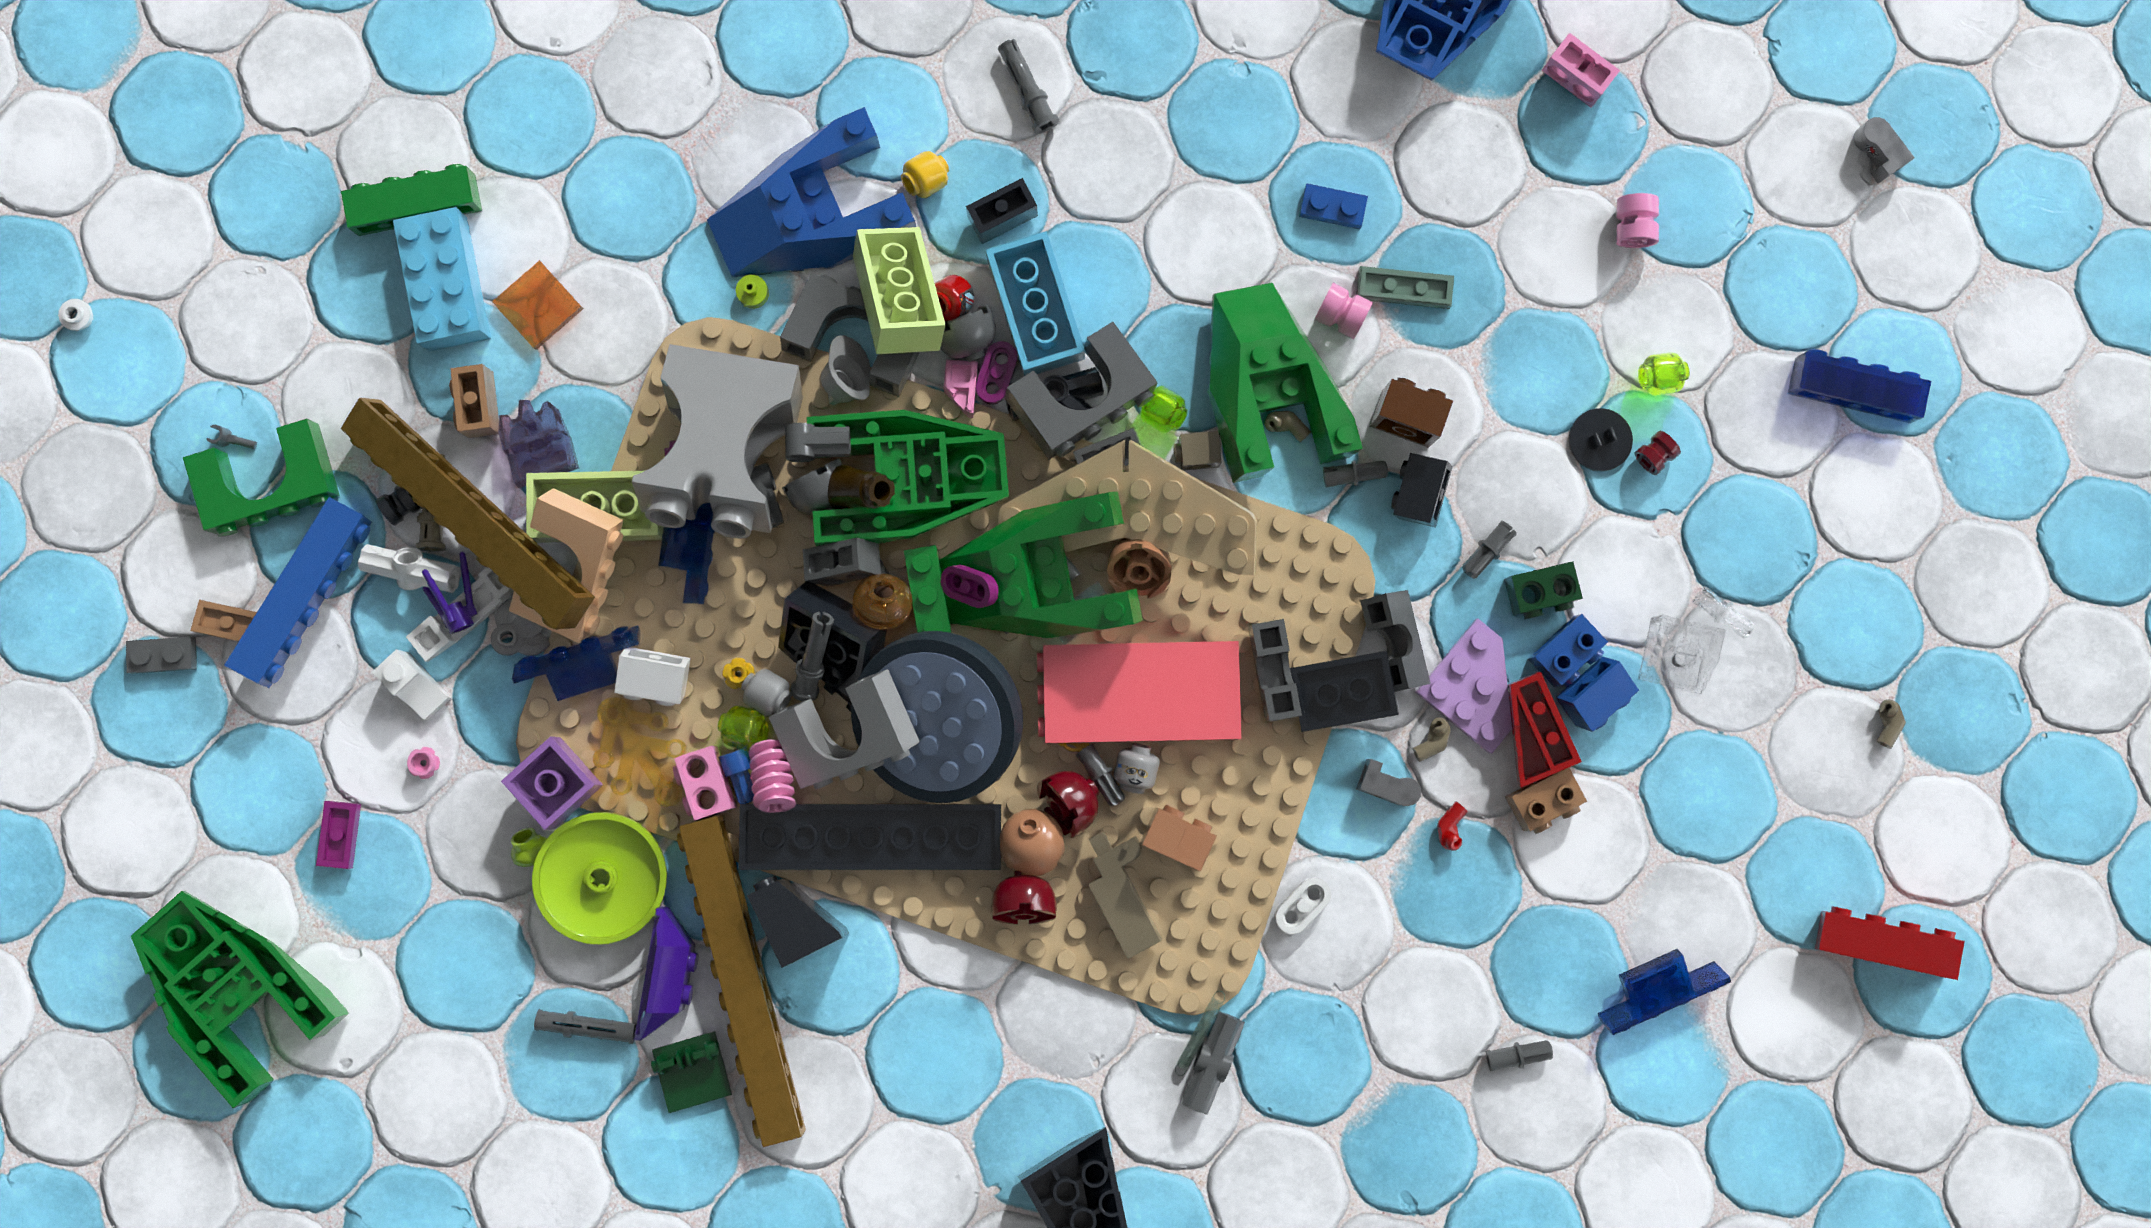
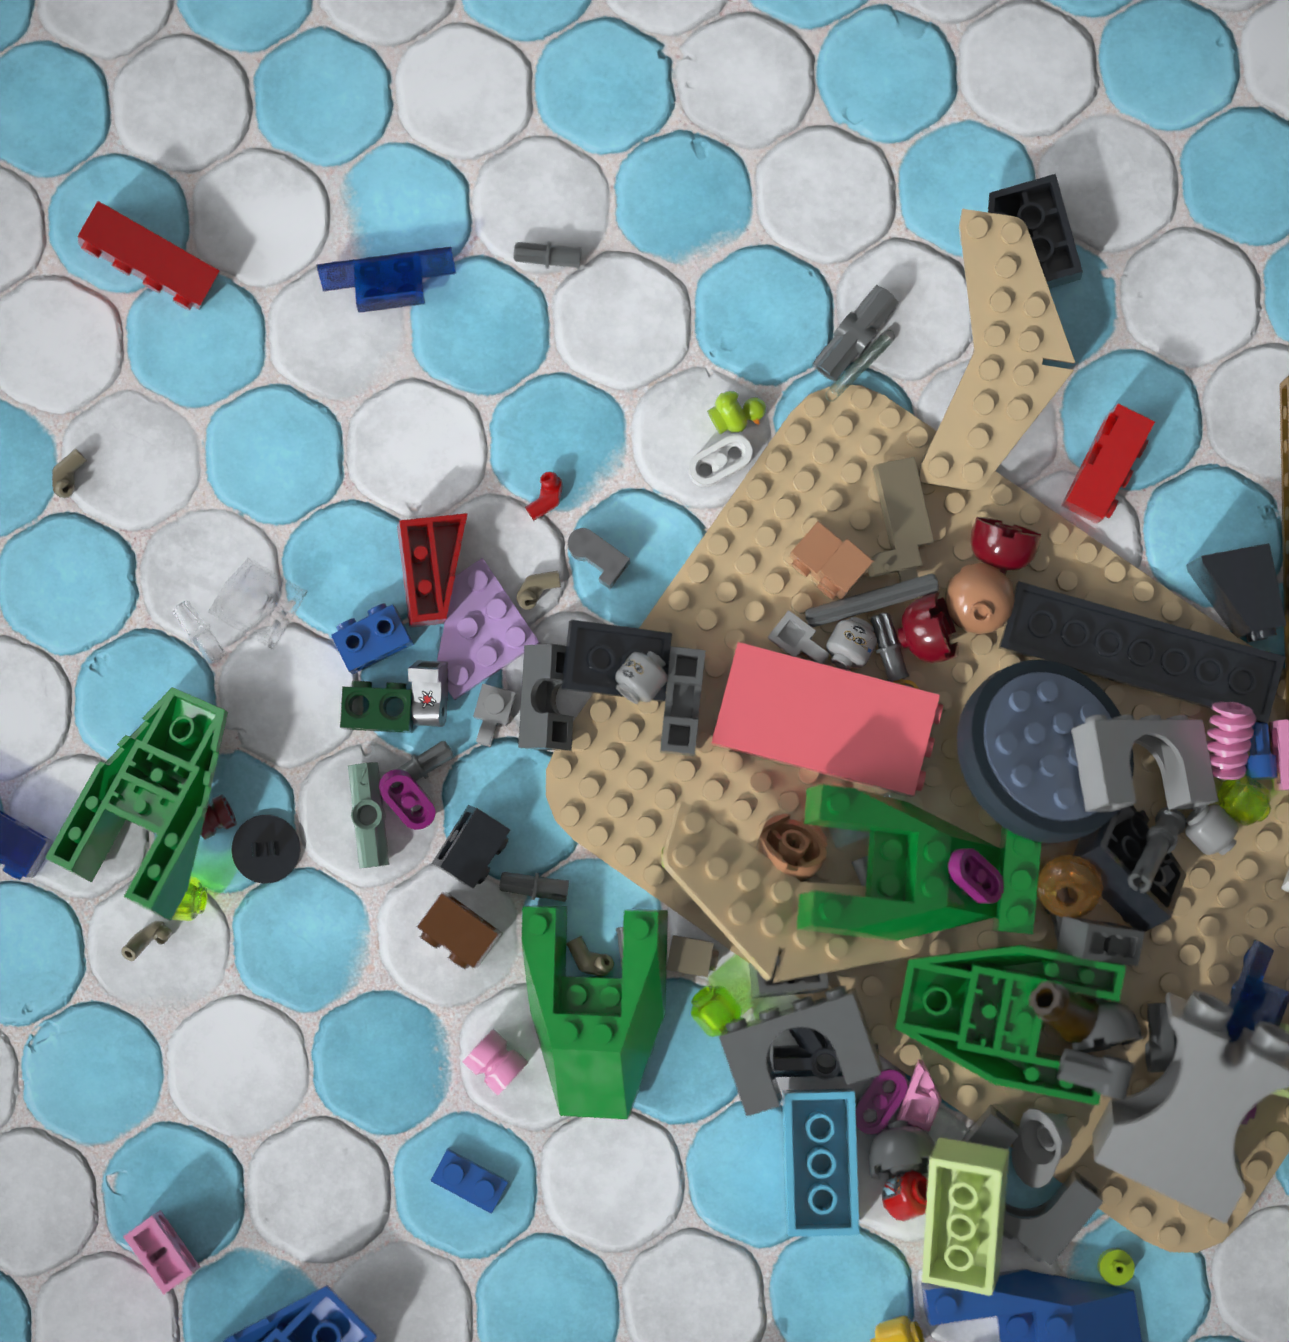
camera: 155 degrees left, 0 degrees up
yellow plate [722,658,755,689] -> none
black brick [966,178,1038,244] -> none
sand green tile [1356,266,1454,309] -> none
medium nougat brick [1505,768,1587,834] -> none
blue brick [1556,656,1639,732] -> none
bright pink wheel [1616,193,1659,248] -> none
none -> green wedge [45,687,228,921]
none -> dark tan arm [121,921,172,961]
none -> sand green piece [348,762,390,869]
none -> magenta plate [379,769,436,830]
none -> flat silver leg [408,660,448,727]
none -> light grey plate [473,684,516,747]
none -> light grey head [616,651,667,704]
none -> lime animal [707,391,766,434]
none -> light grey plate [768,610,829,664]
none -> dark grey axle [805,573,939,628]
none -> tan wing [919,209,1075,490]
none -> red wedge [1061,403,1155,524]

